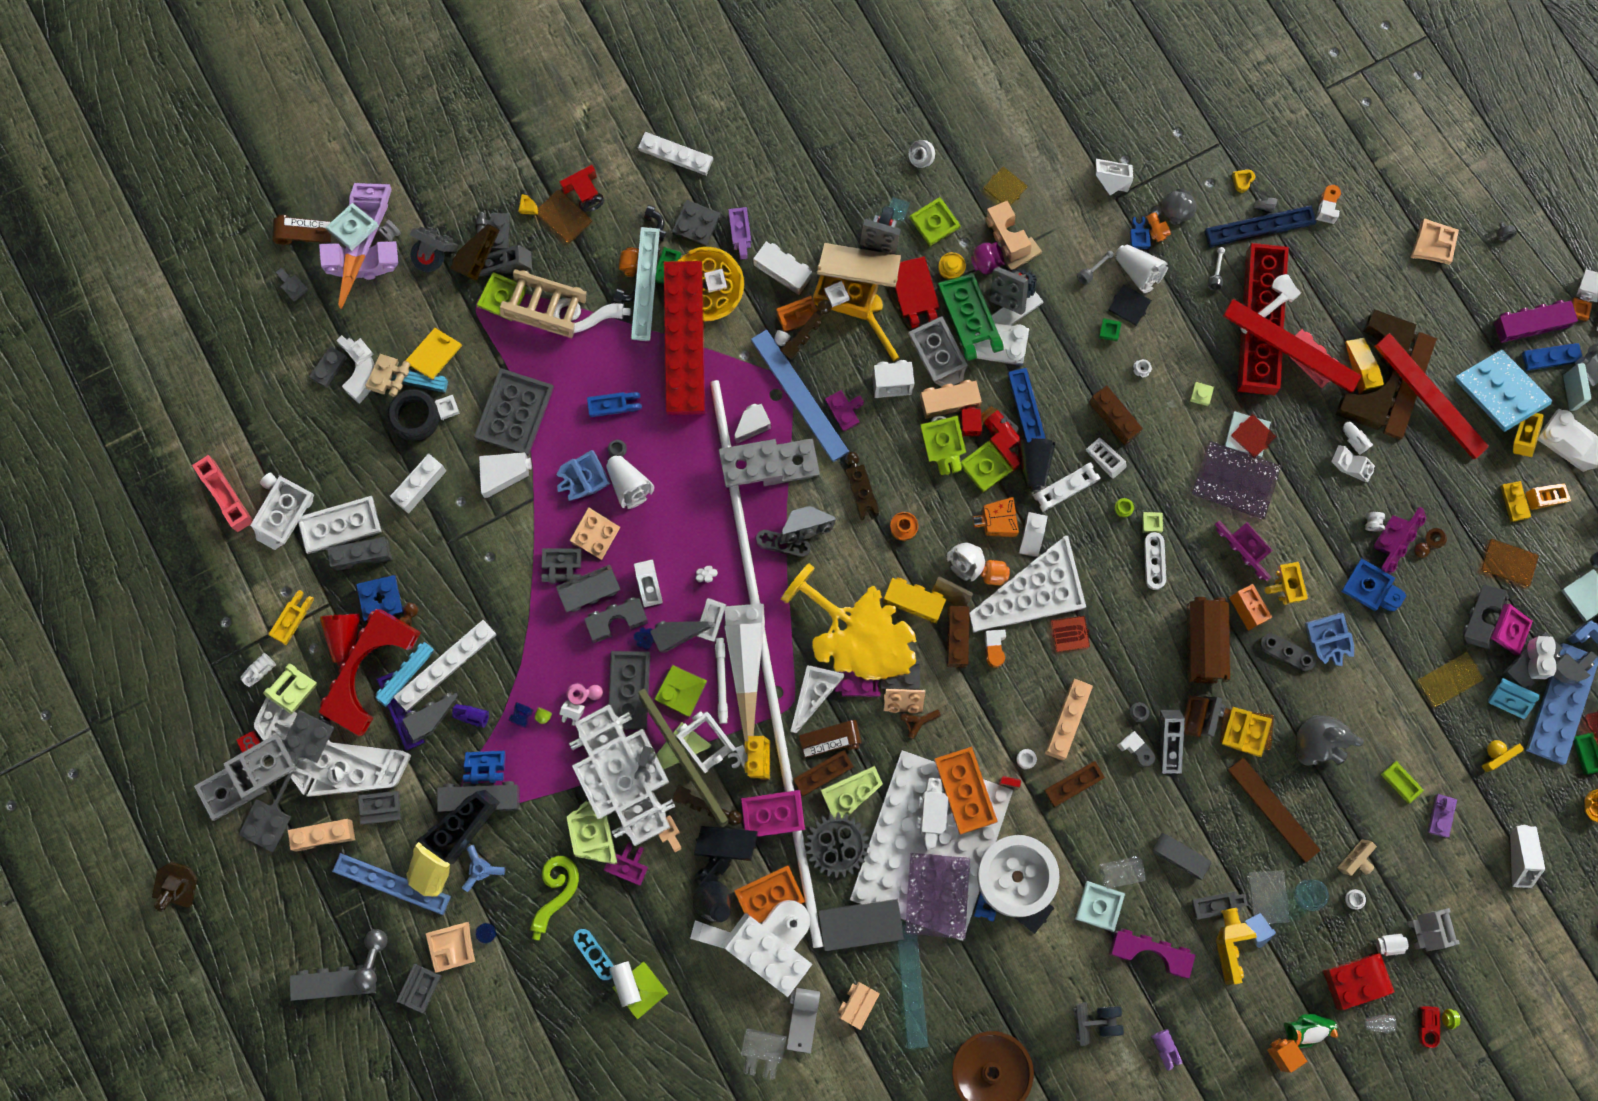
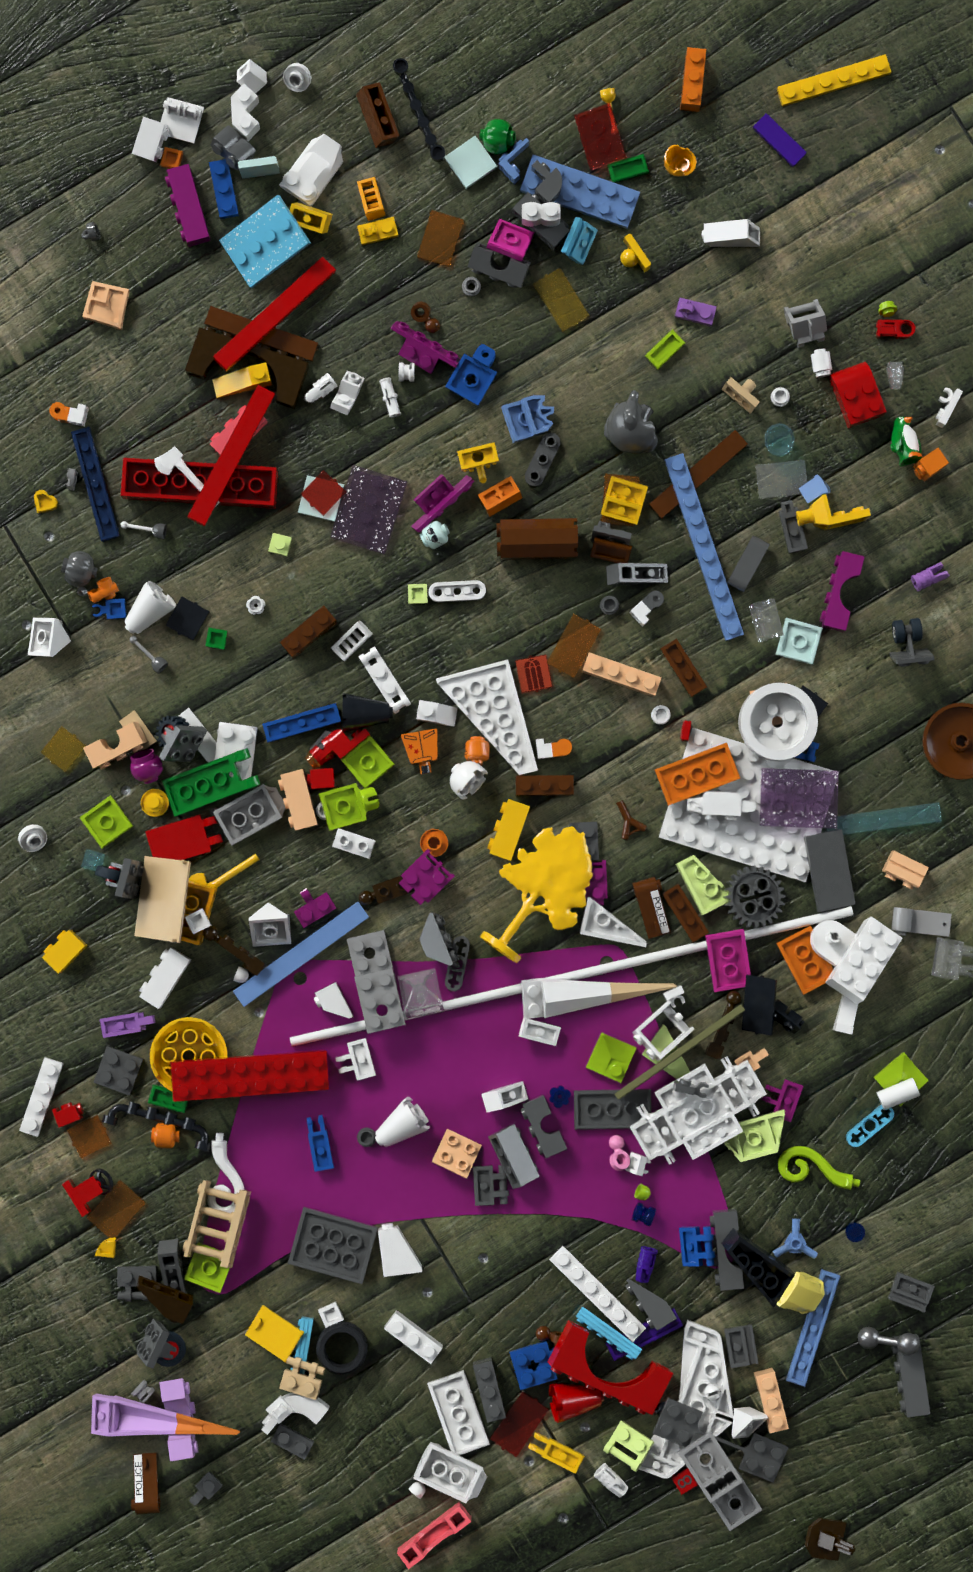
camera: 90 degrees left, 10 degrees up
light aqua tile [325,203,379,251] -> none
light nougat plate [426,922,475,973] -> none
medium blue plate [556,450,611,501] -> none
light aqua plate [631,227,660,341] -> none
dark grey slope [650,621,716,652] -> none
black cone [693,881,732,922] -> none
white plant [696,566,718,583] -> none
white plate [704,269,727,293] -> none
white piece [715,638,728,724] -> none
yellow plate [744,736,770,780] -> none
orange hinge [776,296,817,333] -> none
white brick [872,360,914,398] -> none
light nougat hinge [884,689,925,713] -> none
dark tan slope [932,577,973,607] -> none
lime plate [1115,498,1134,517] -> none
none -> yellow brick [42,930,88,974]
none -> red brick [52,1102,84,1127]
none -> clear orange piece [67,1115,111,1158]
none -> white slope [249,903,291,947]
none -> white hinge [332,828,375,859]
none -> white hinge [335,1038,376,1080]
none -> white pin [379,377,401,418]
none -> clear piece [397,968,444,1019]
none -> magenta plate [399,849,455,905]
none -> light aqua head [420,521,450,549]
none -> light grey plate [462,277,481,296]
none -> clear red piece [490,1391,549,1457]
none -> clear orange piece [547,614,601,678]
none -> medium blue plate [664,453,744,641]
none -> white slope [732,1407,768,1439]
none -> white plate [936,388,963,428]

